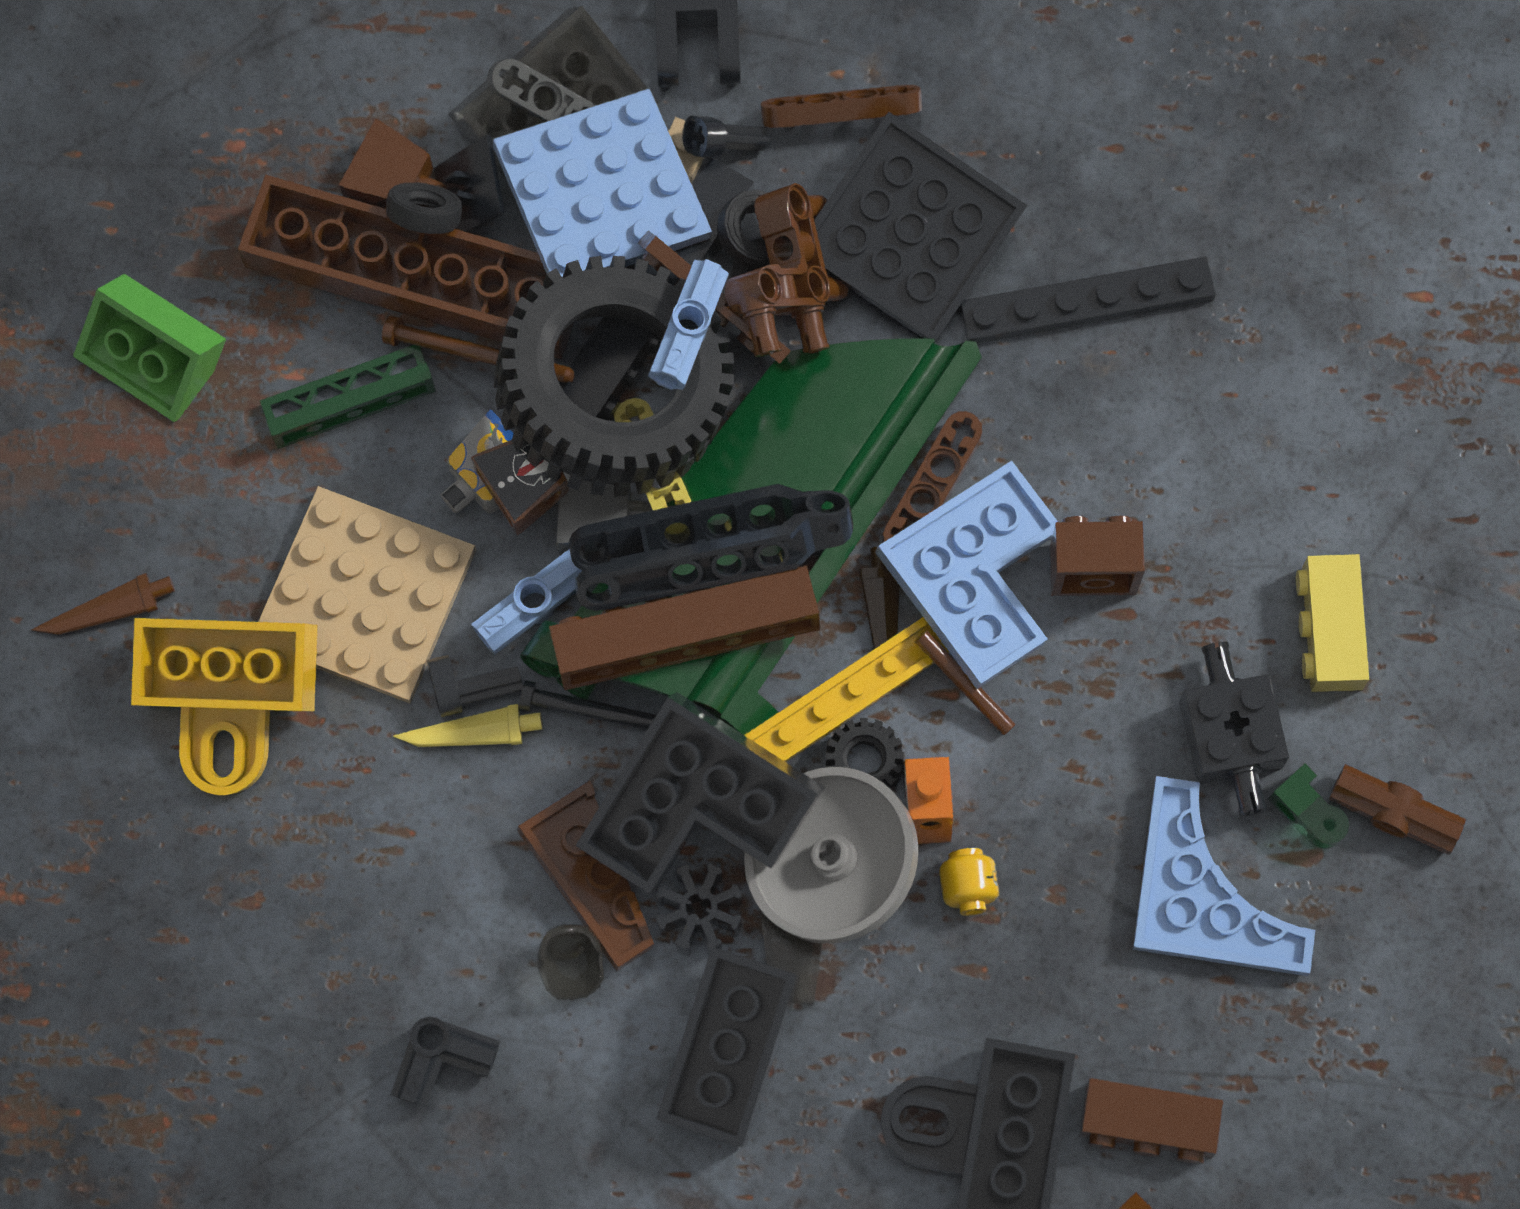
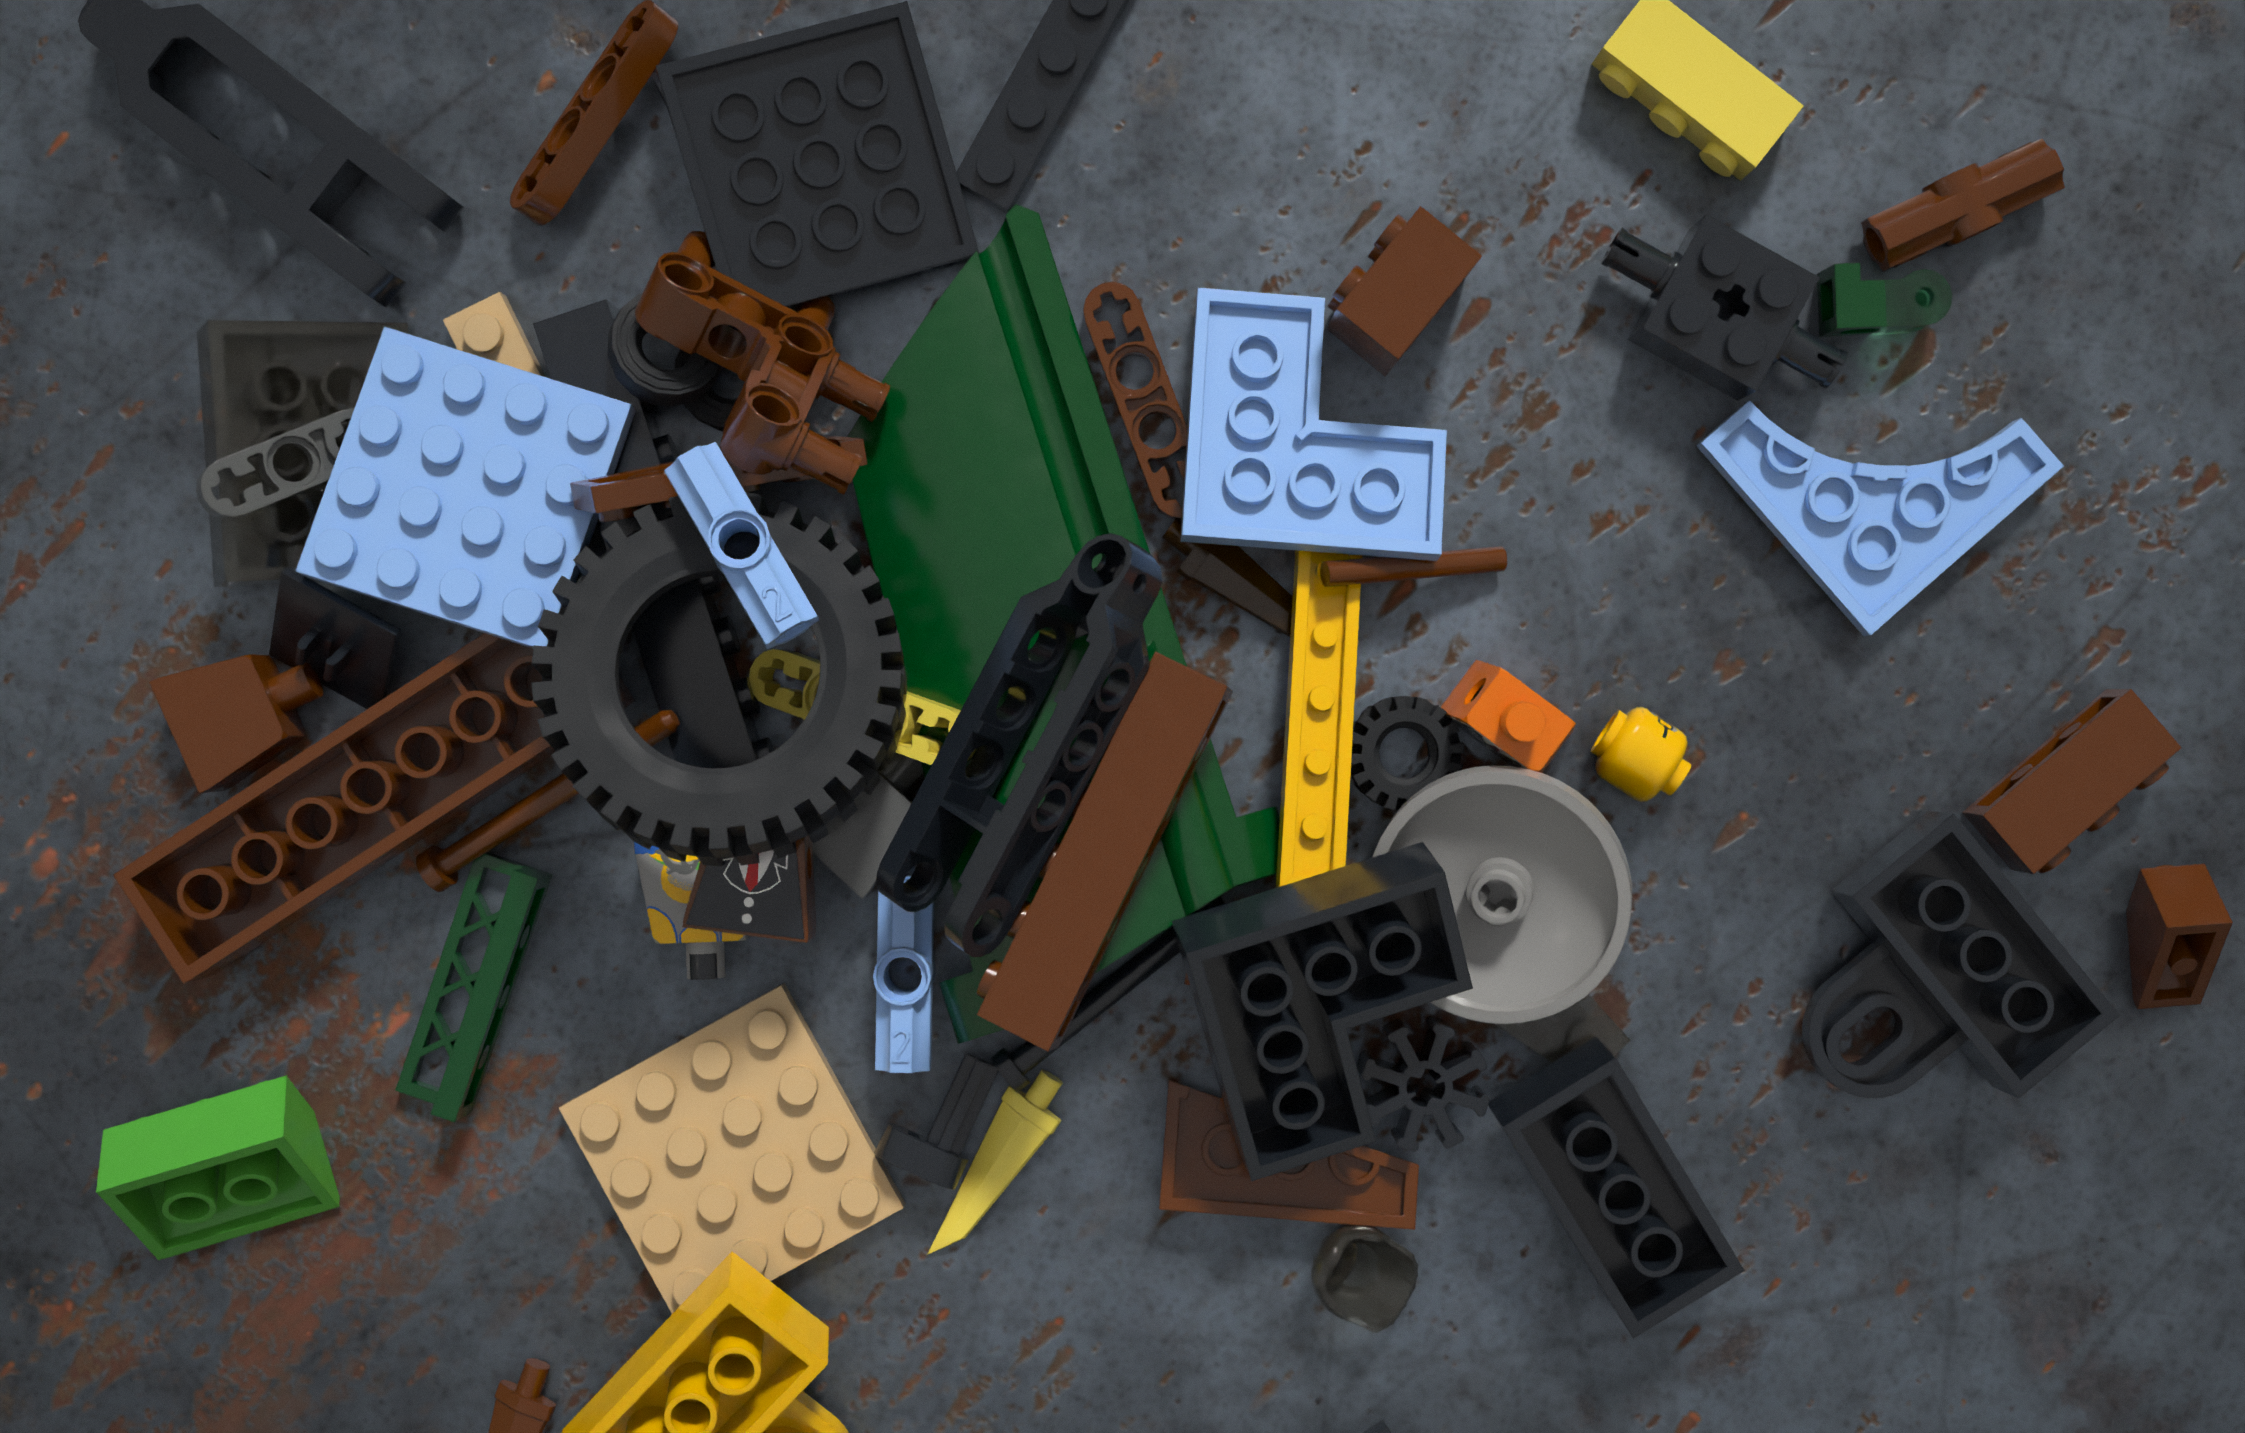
camera: 50 degrees left, 15 degrees up
black tyre [386,182,462,234] -> none
black piece [682,116,770,158] -> none

